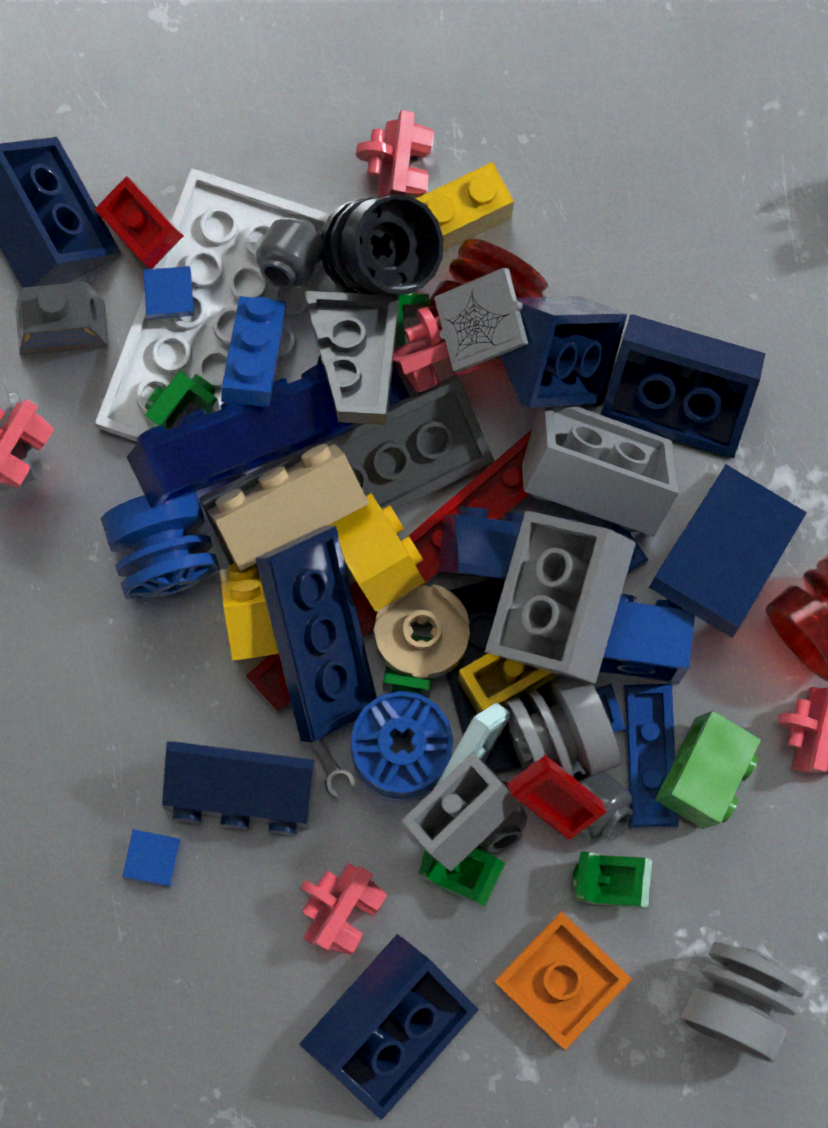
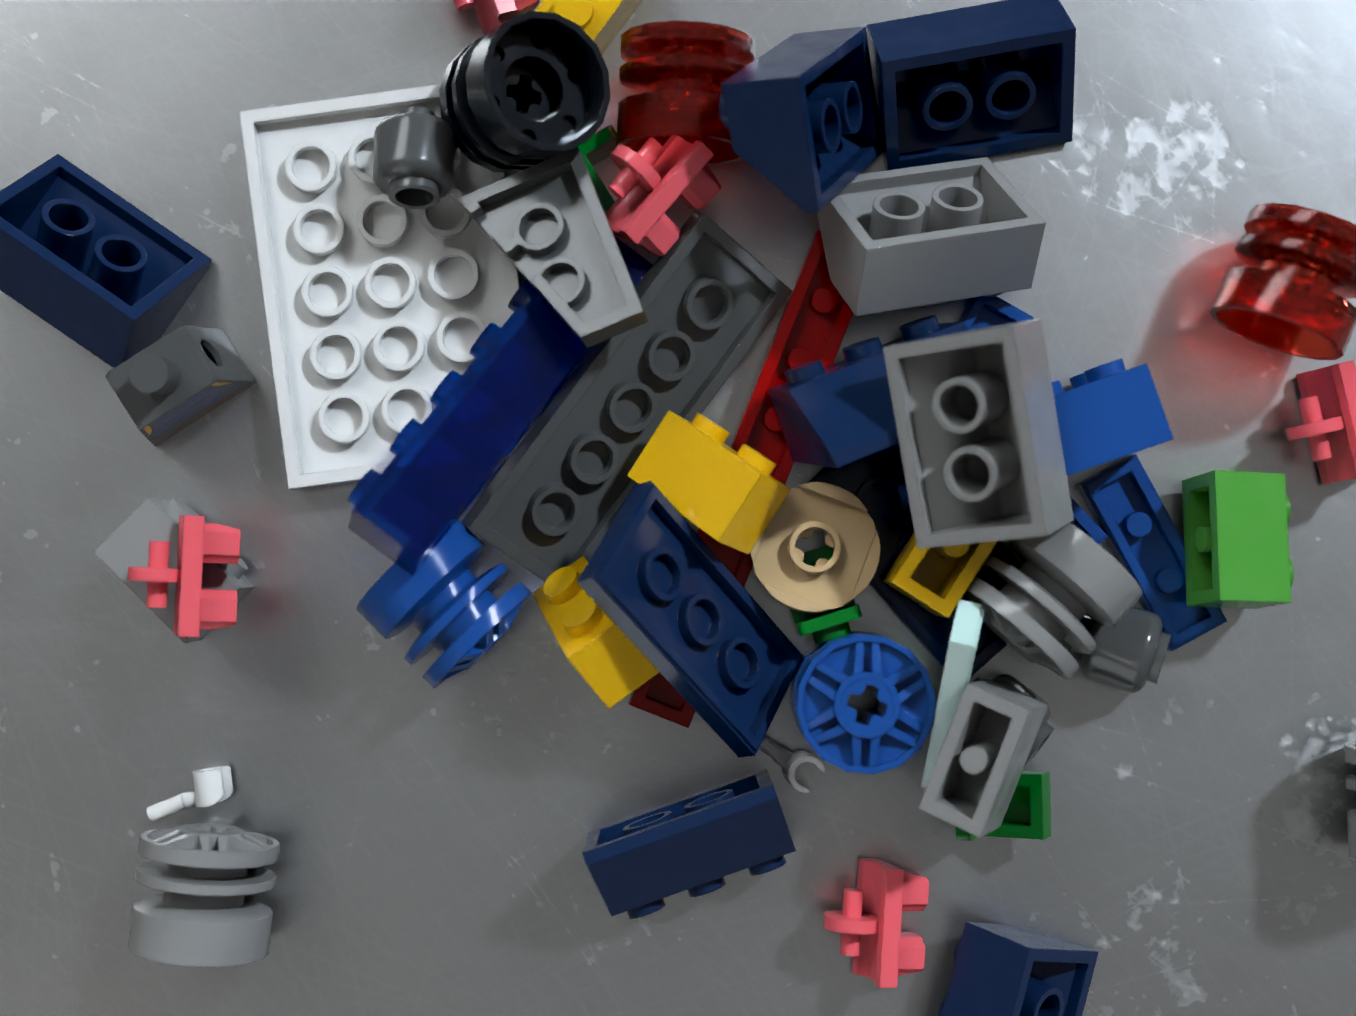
camera: 20 degrees left, 10 degrees up
red plate [95,176,184,269] -> none
blue tile [122,829,181,888] -> none
blue tile [143,266,194,320] -> none
green bracket [145,371,220,438] -> none
tan brick [207,444,369,571] -> none
blue plate [221,296,286,407] -> none
light grey piece [434,268,528,372] -> none
orange plate [493,911,632,1051] -> none
red tile [507,755,607,840] -> none
green bracket [572,851,652,909] -> none
dark blue tile [648,464,807,638] -> none

